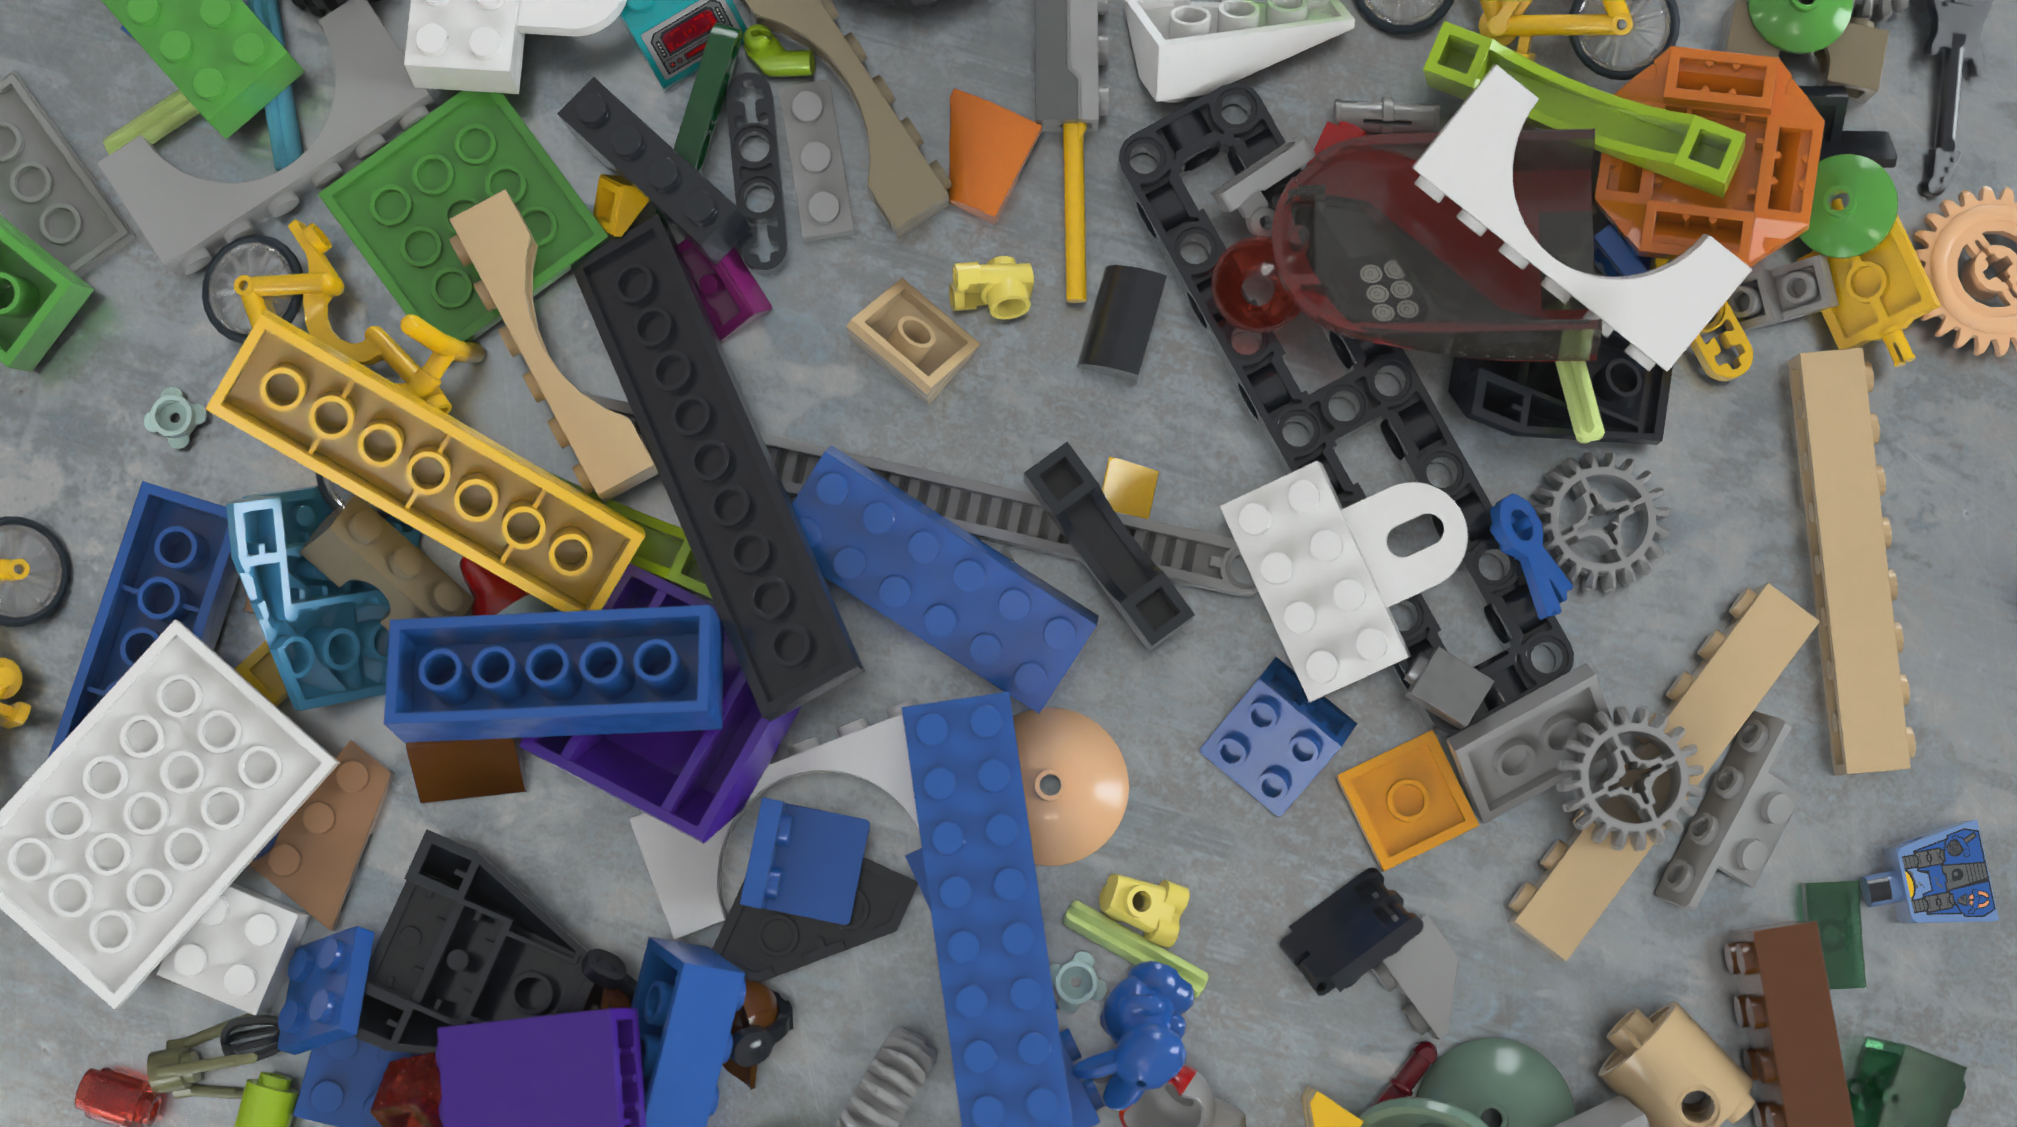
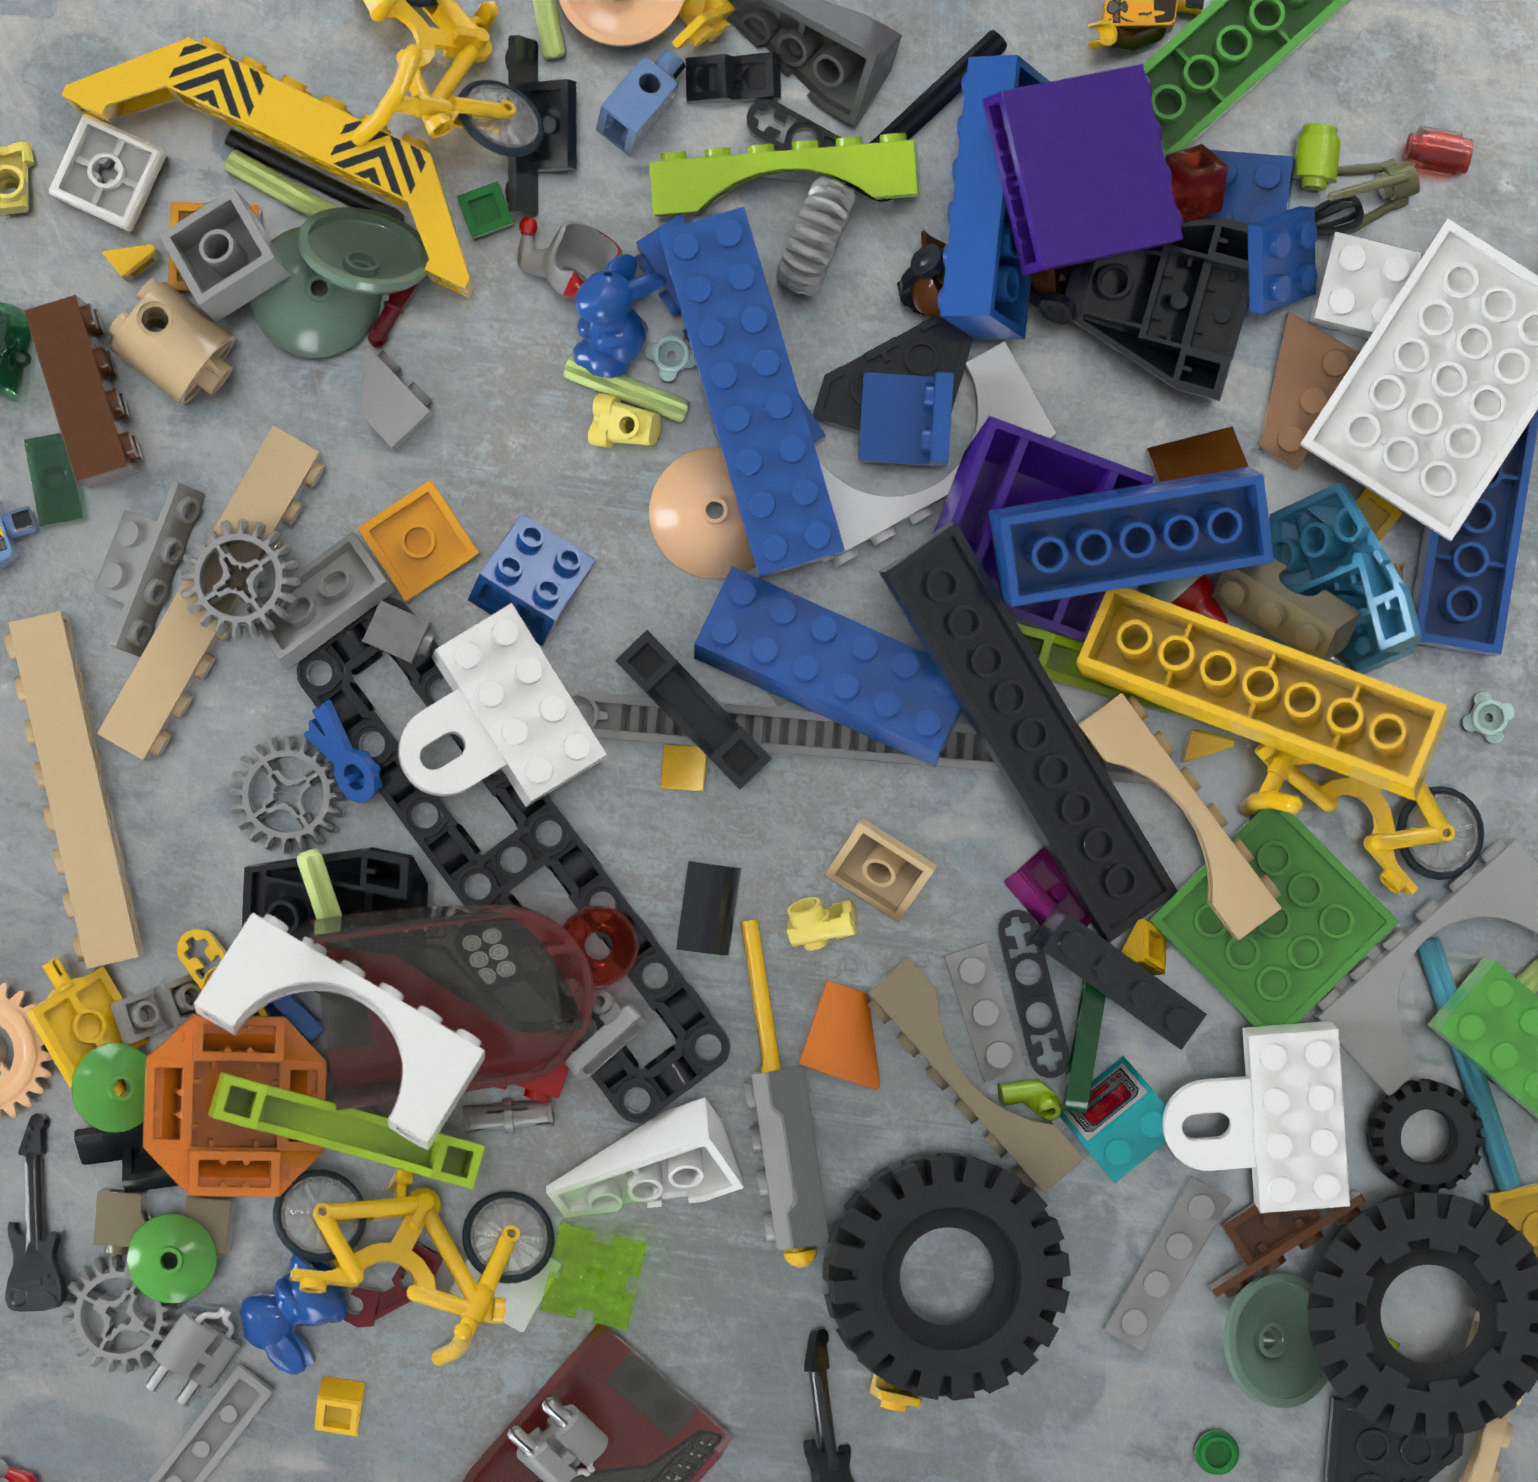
camera: 165 degrees right, 5 degrees up
black plate [1280,867,1424,996] -> none
none -> yellow slope [1180,729,1235,762]

